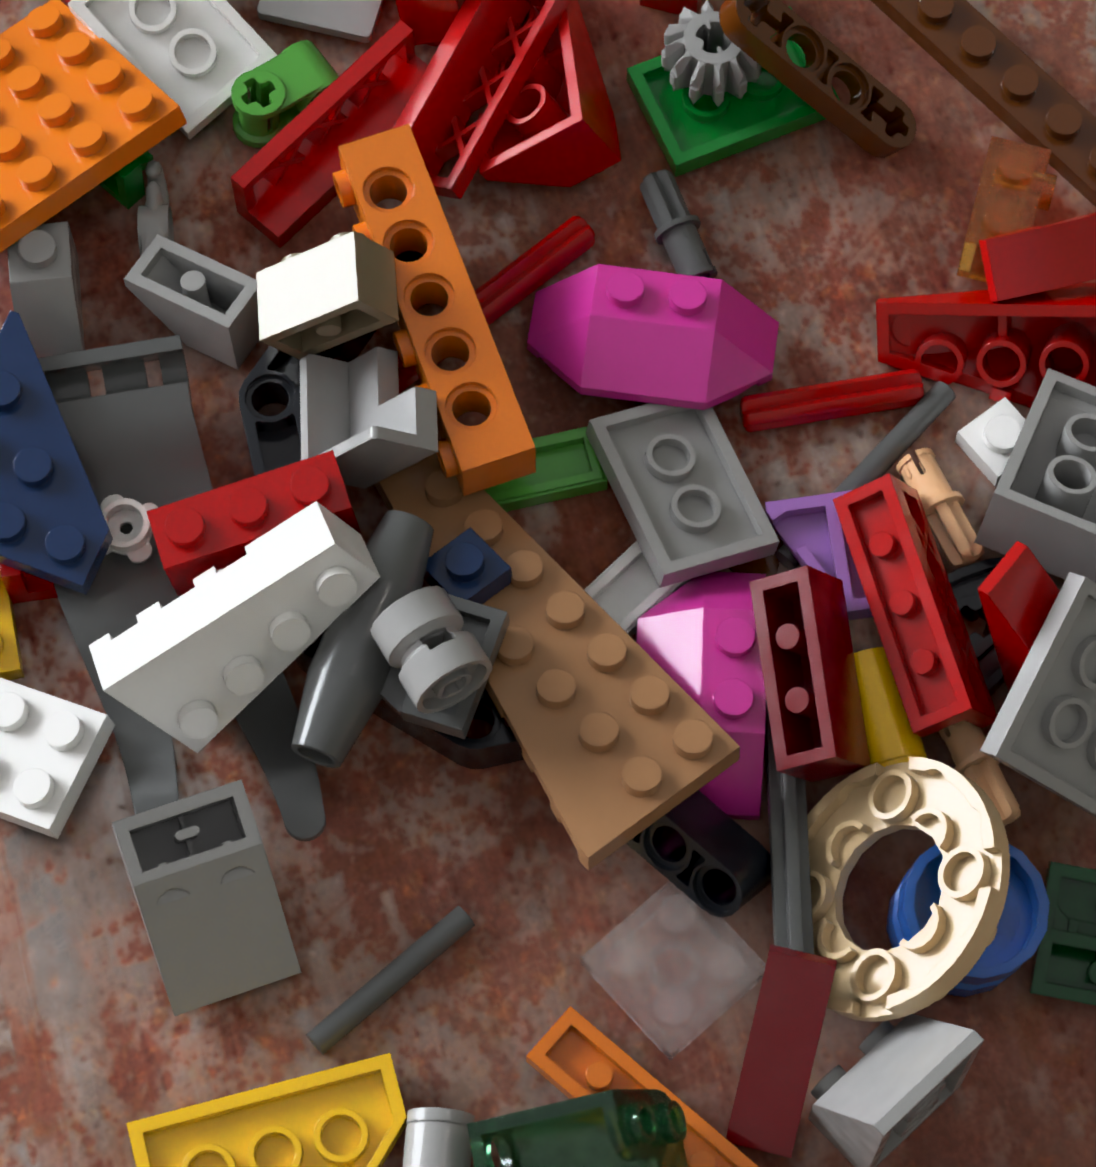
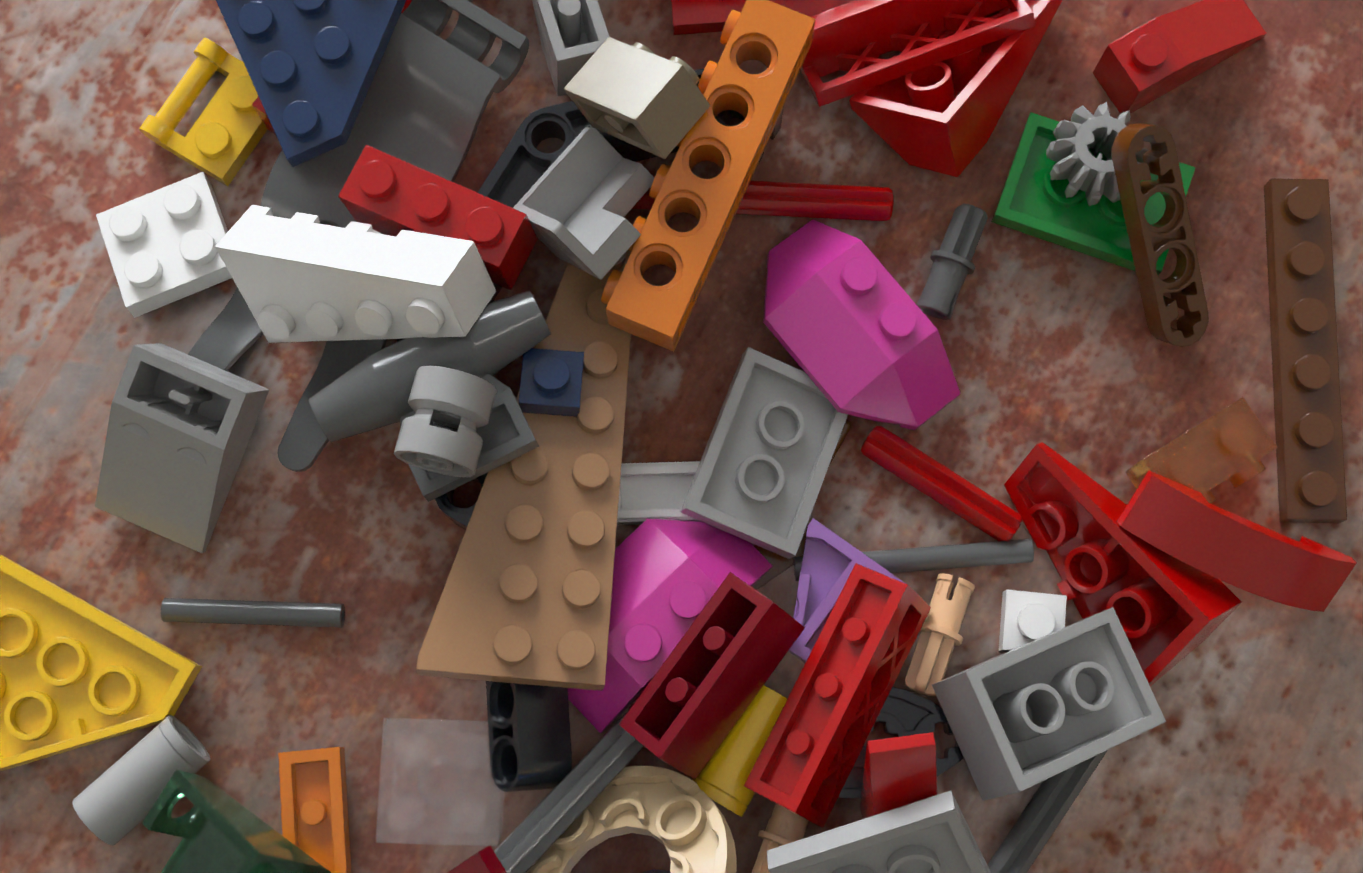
camera: 45 degrees right, 10 degrees up
white plate [100,494,158,564] -> none
bright green tile [484,426,607,512] -> none

